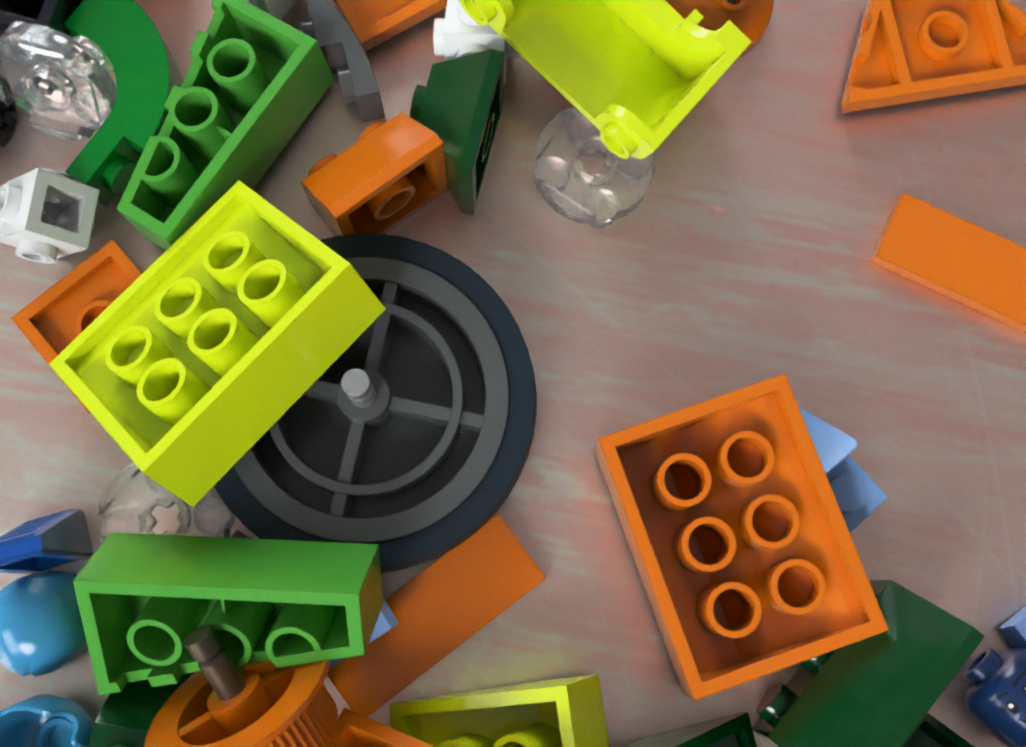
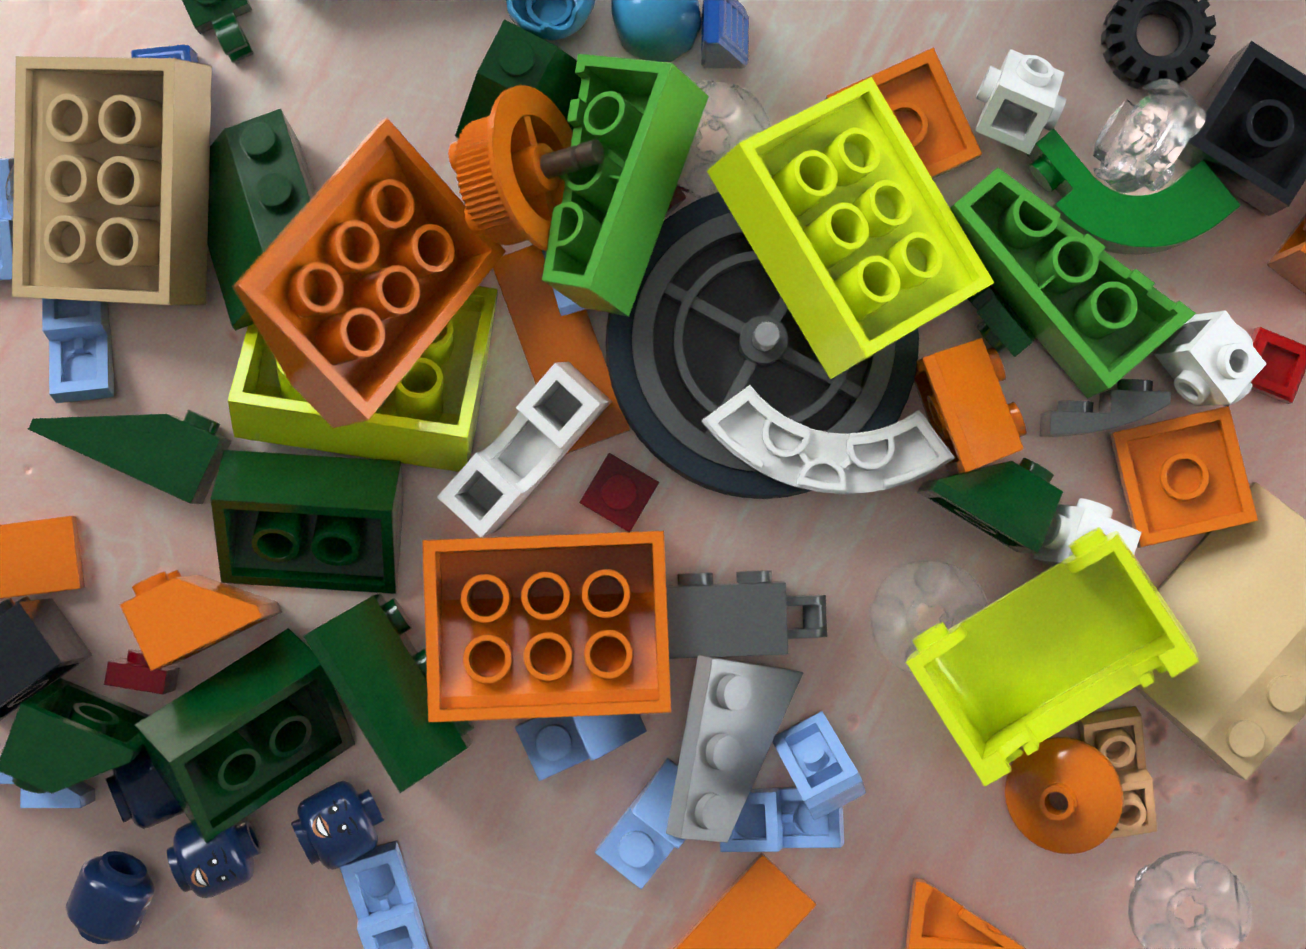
camera: 110 degrees right, 10 degrees up
none -> white arch [437,362,612,538]
none -> dark red plate [579,453,660,532]
none -> light blue slope [595,758,685,889]
none -> dark grey brick [666,570,828,659]
none -> light grey wing [666,655,804,843]
none -> white tile [701,385,955,494]
none -> light blue slope [720,787,845,852]
none -> light blue slope [773,711,866,820]
none -> dark green plate [967,285,1036,357]

